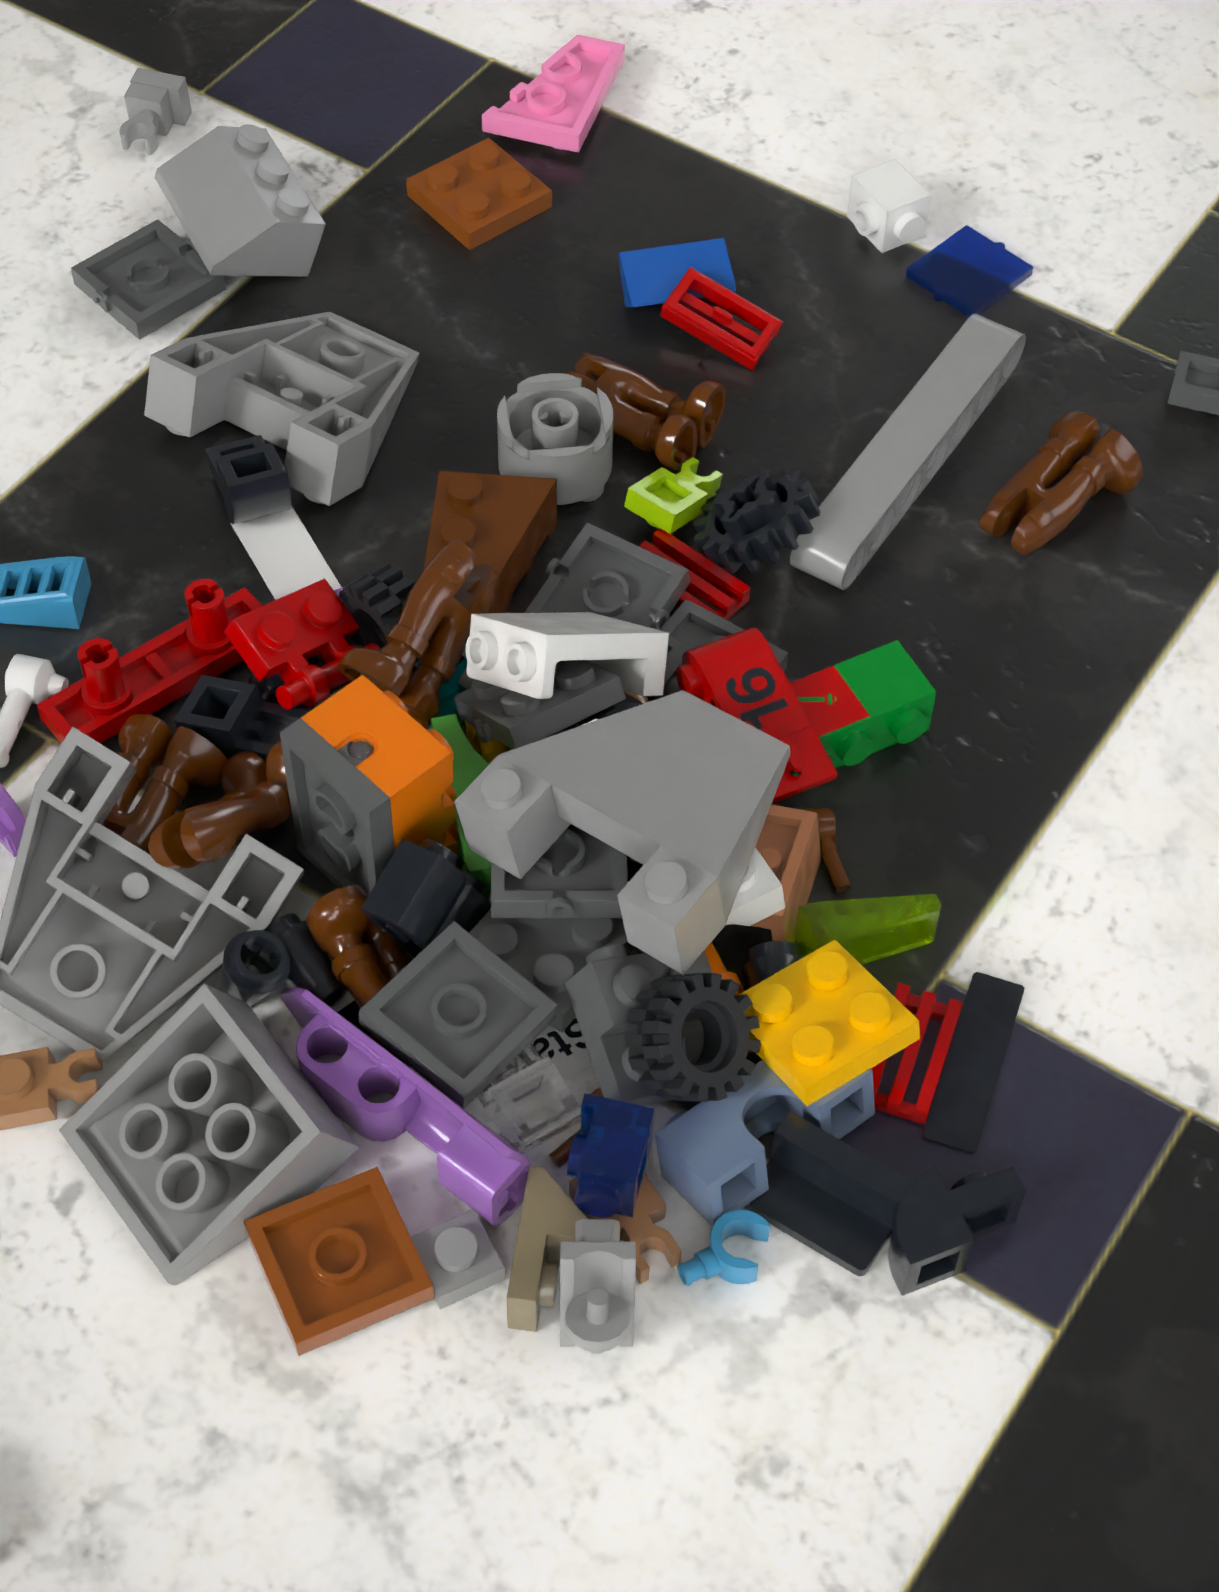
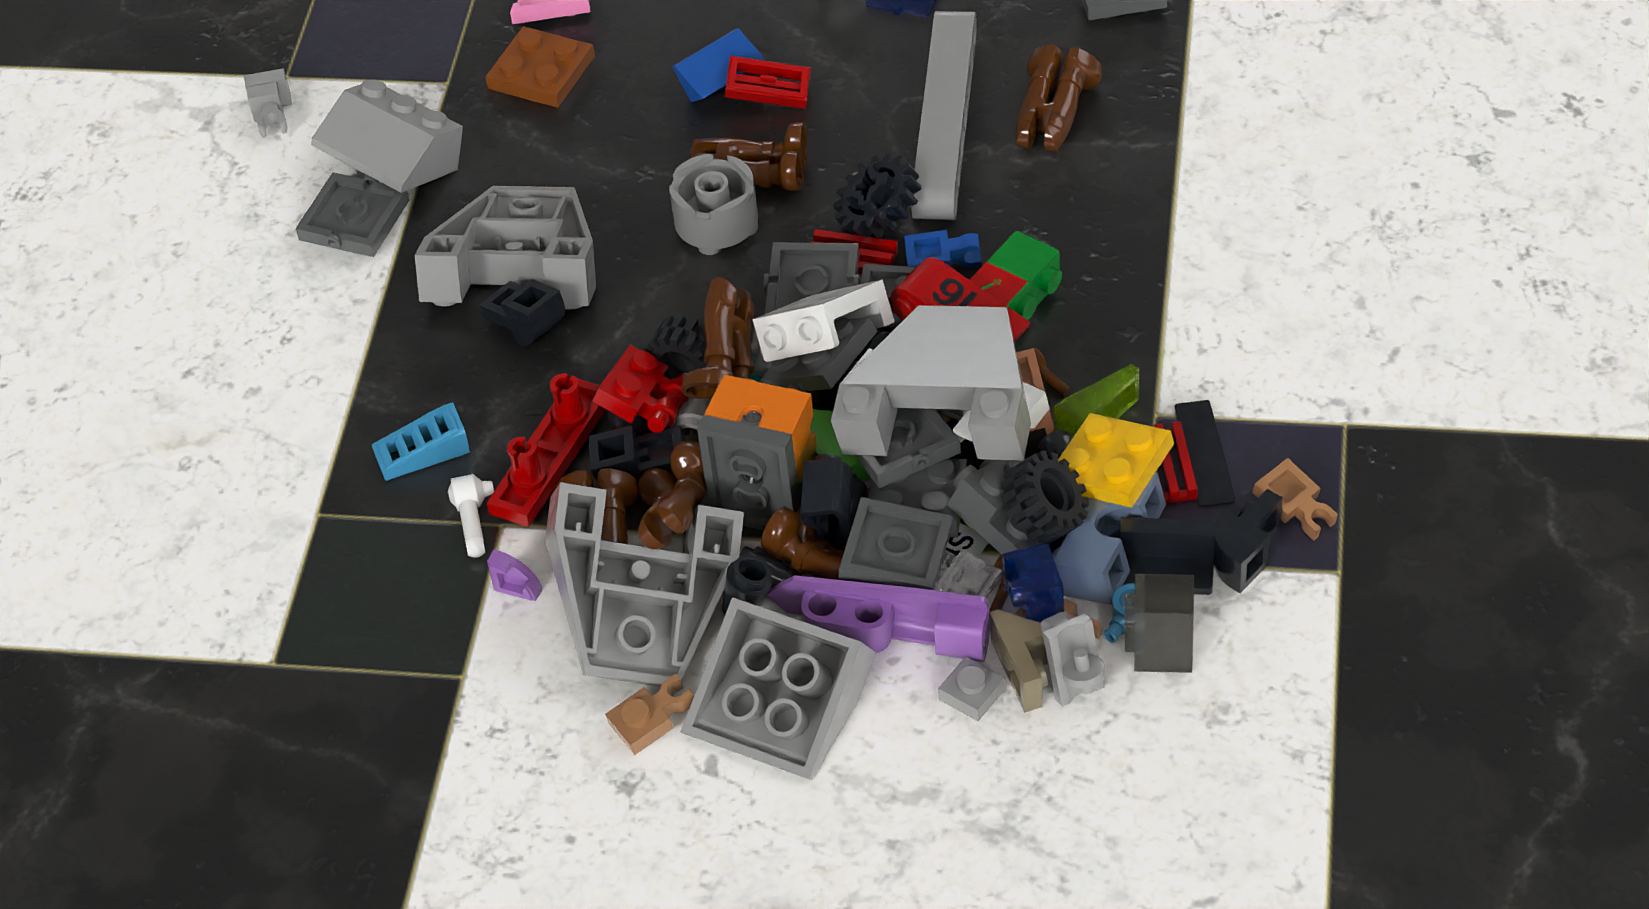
camera: 20 degrees left, 5 degrees down
white sticker [231,506,342,600] -> none
dark orange plate [244,1167,434,1356] -> none
reddish brown wedge [423,471,557,613] -> none
lime plate [624,457,723,534] -> none
none -> blue plate [904,230,982,269]
none -> clear smoke brick [1125,574,1194,673]
none -> medium nougat plate [1252,458,1338,541]

